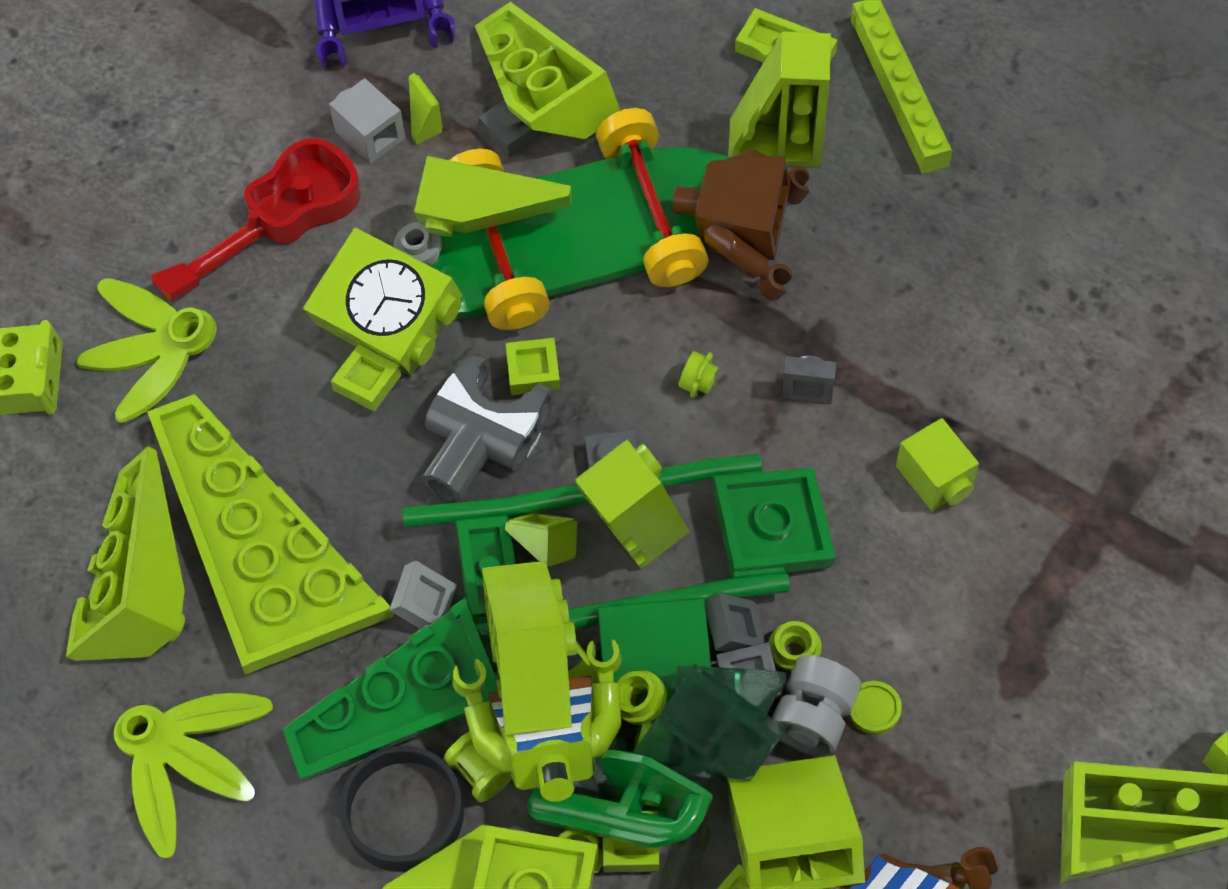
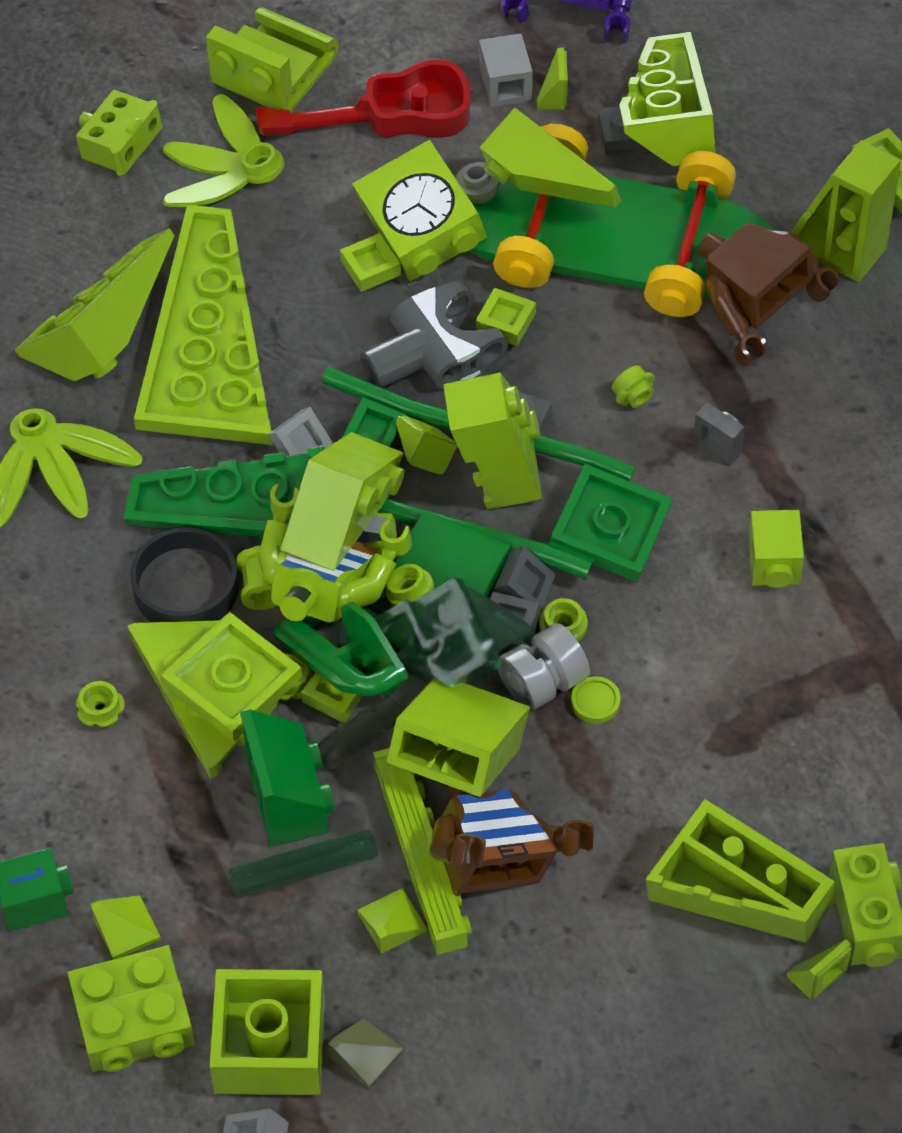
camera: 30 degrees right, 5 degrees down
none -> lime piece [206,7,339,113]

